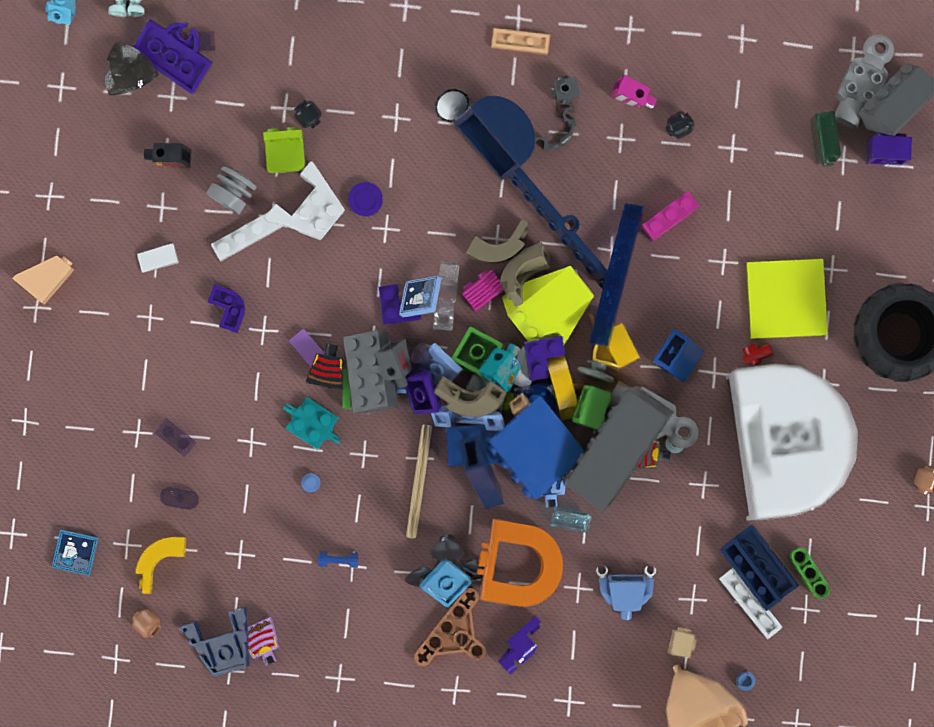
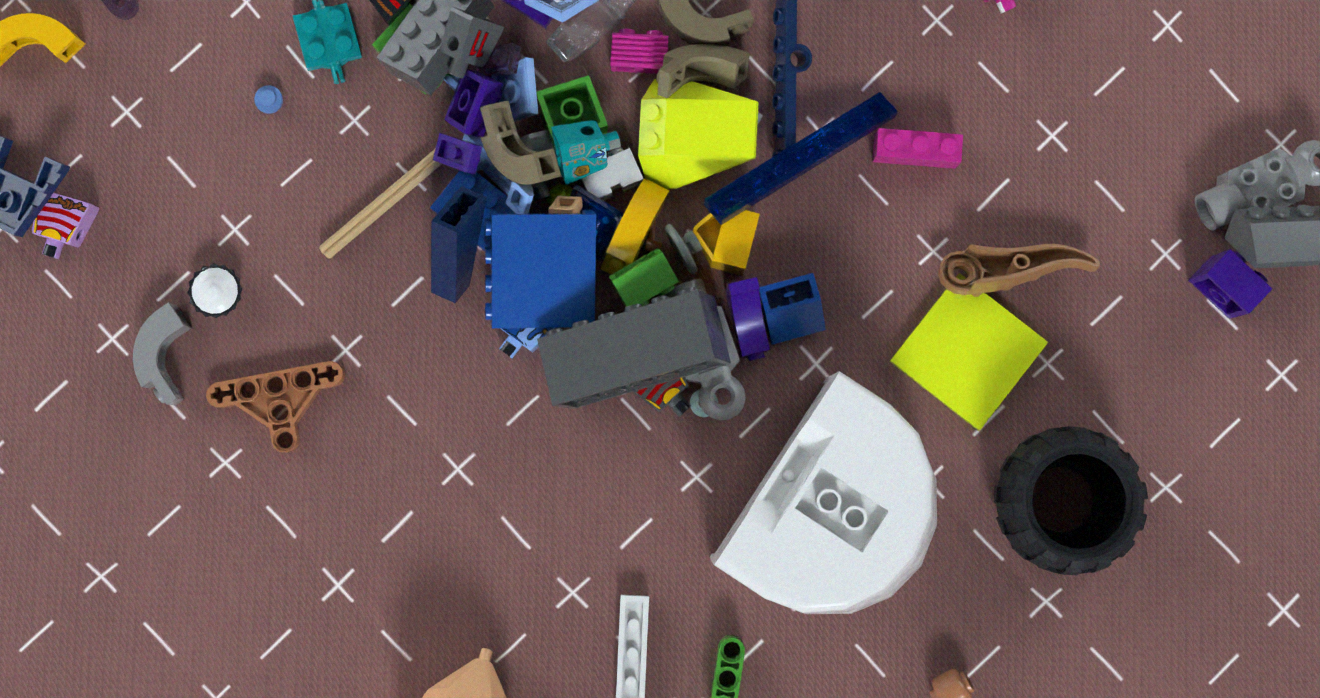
camera: 45 degrees right, 0 degrees up
blue flag [317,552,358,568] -> none
black plant [405,534,484,587] -> none
dark azure tile [419,560,474,608] -> none
orange piece [477,519,563,607] -> none
dark purple plate [498,616,541,675] -> none
dark purple plate [524,336,565,381] -> none
clear light blue plate [550,507,592,533] -> none
medium blue torso [596,566,656,620] -> none
black head [665,111,695,139] -> none
tan brick [668,627,696,658] -> none
dark blue slope [719,523,799,611] -> none
red plate [742,344,774,366] -> none
clear green brick [810,111,841,167] -> none
none -> light grey arch [133,302,192,406]
none -> white piece [187,263,242,318]
none -> dark purple plate [433,133,482,174]
none -> dark purple arch [725,277,770,361]
none -> medium nougat animal [938,244,1100,297]

